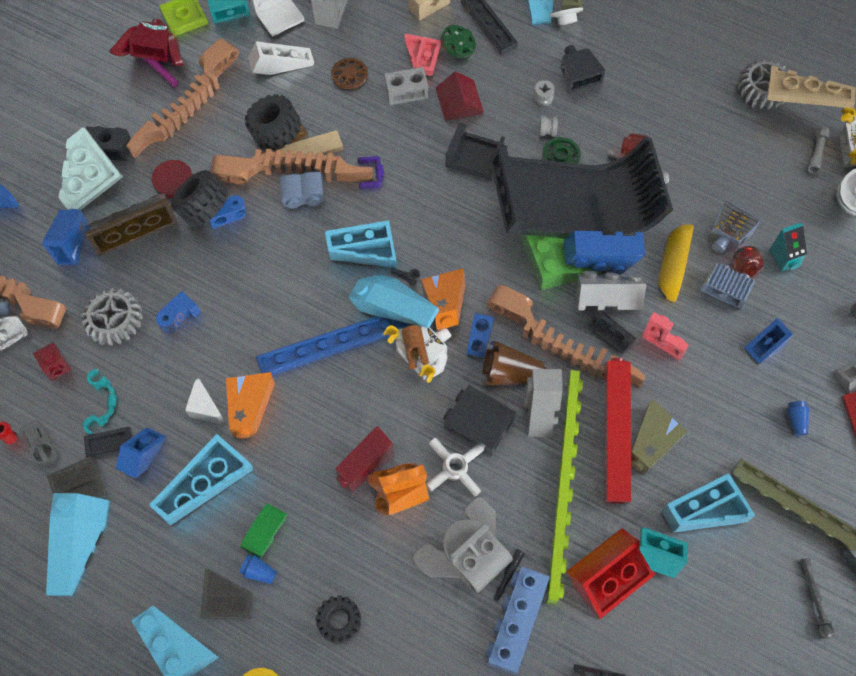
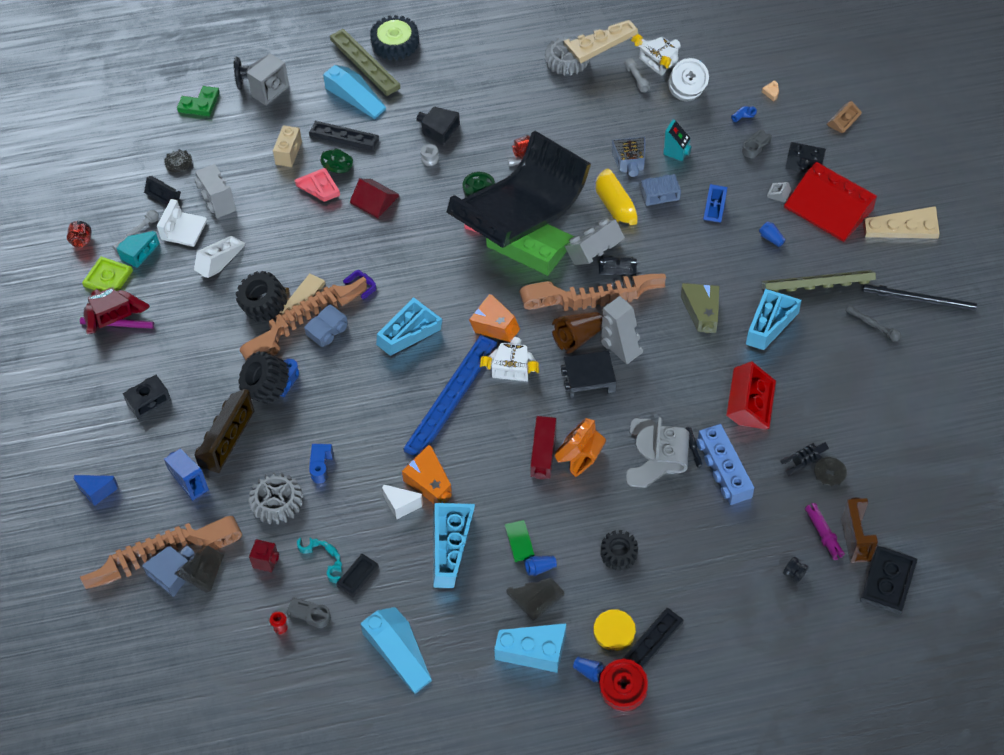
camera: 40 degrees left, 10 degrees down
clear smoke wing [47,456,108,499] -> none
light aqua plate [59,127,123,210] -> none
blue slope [116,427,167,478] -> none
nougat piece [127,38,239,158] -> none
dark red tile [151,160,193,198] -> none
reddish brown wheel [331,58,368,89] -> none
medium azure wedge [348,275,439,328] -> none
light grey brick [384,67,428,105] -> none
black hand [390,268,420,285] -> none
dark orange hinge [401,325,429,370] -> none
white bar [426,438,484,497] -> none
black panel [445,123,508,181] -> none
blue leg [467,313,494,358] -> none
light grey wheel [539,116,558,137] -> none
lime plate [546,370,583,605] -> none
white piece [549,8,583,25] -> none
blue wedge [564,231,645,275] -> none
red brick [604,358,631,504] -> none
teal slope [639,527,688,578] -> none
coral plate [642,312,689,360] -> none
clear red head [733,246,764,278] -> none

